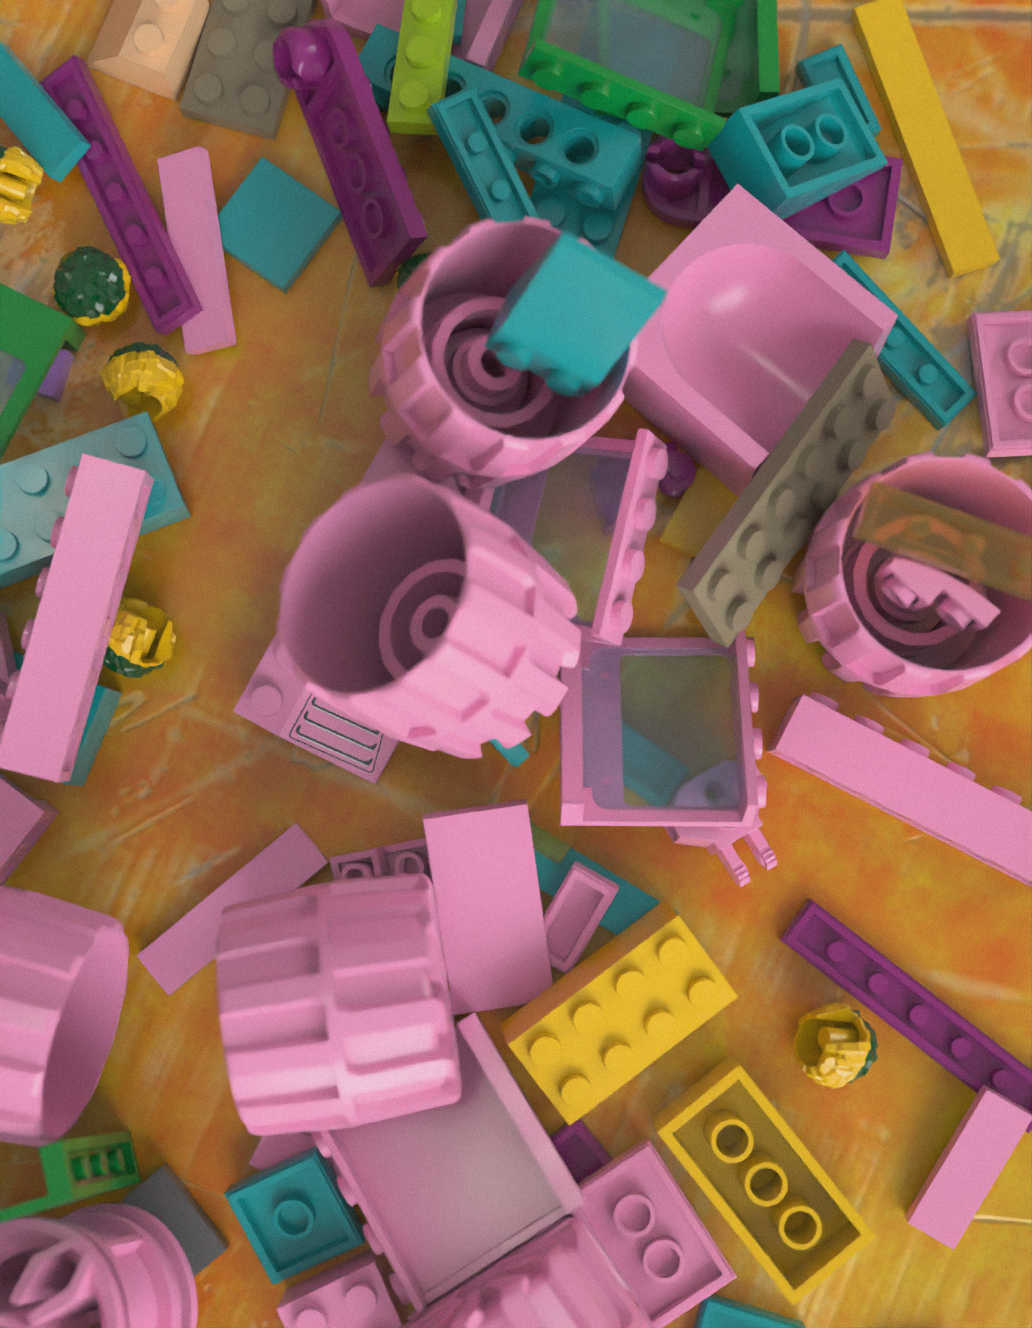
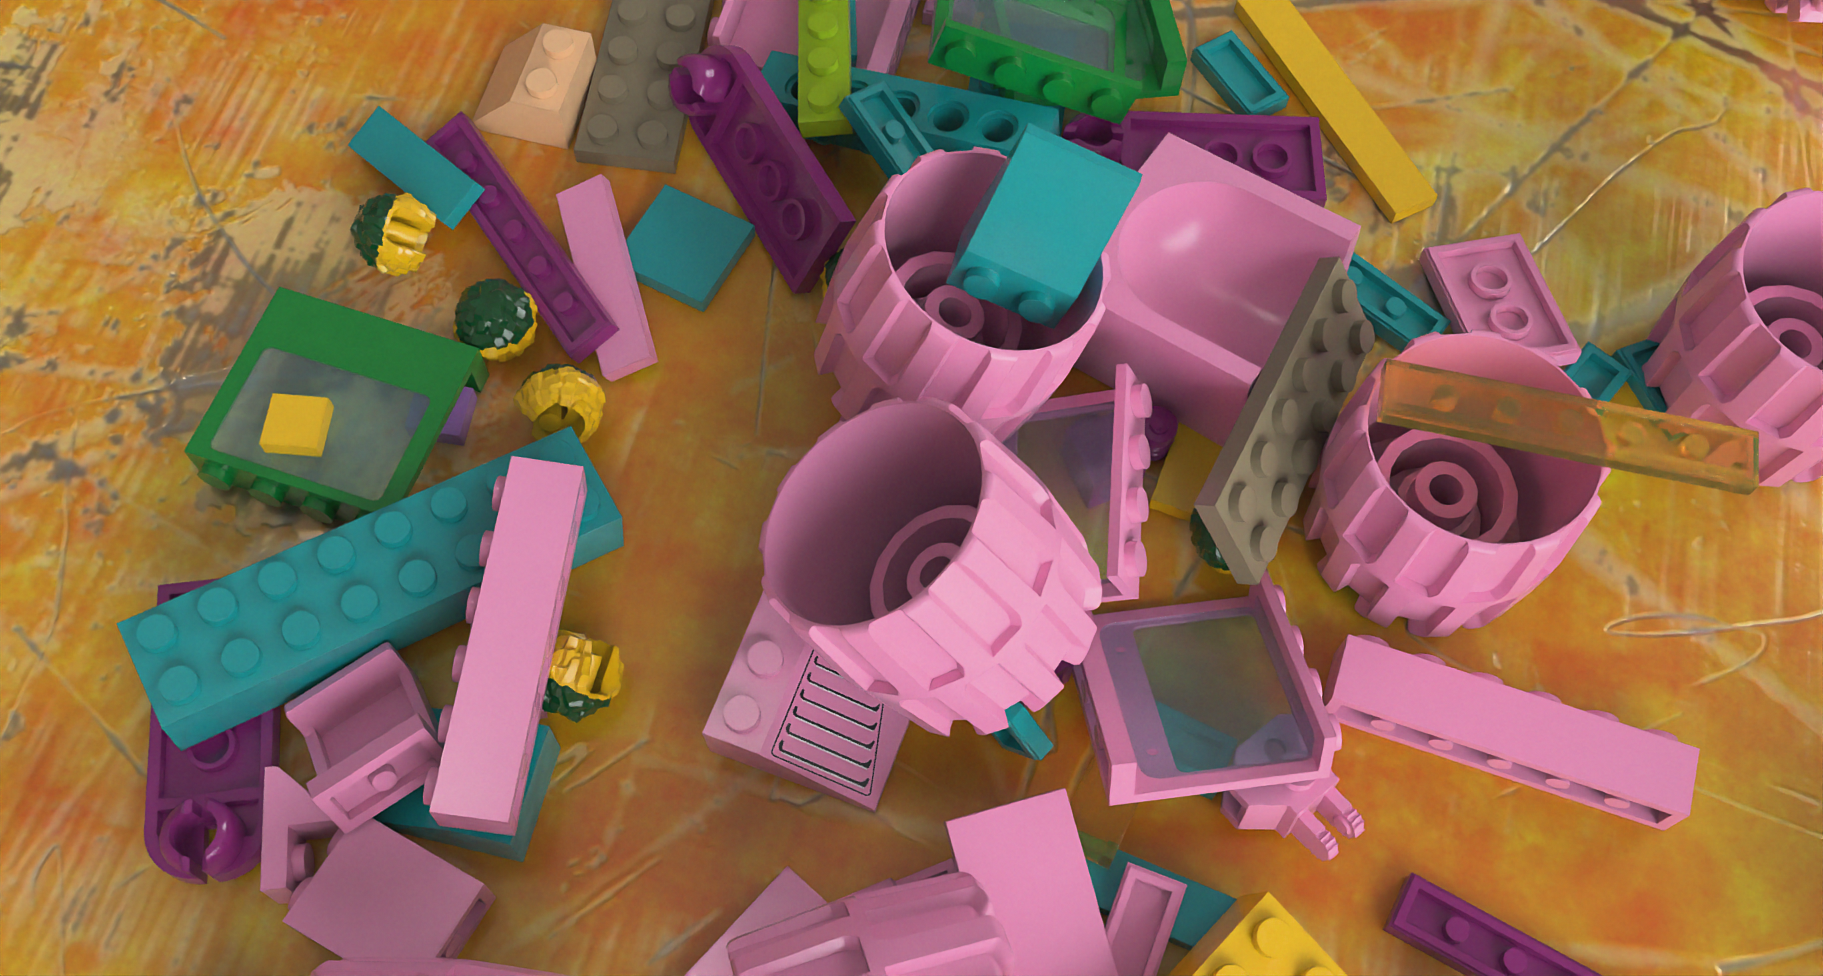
camera: 10 degrees left, 20 degrees down
teal slope [707,77,888,219] -> none
bright pink slope [874,558,1001,634] -> none

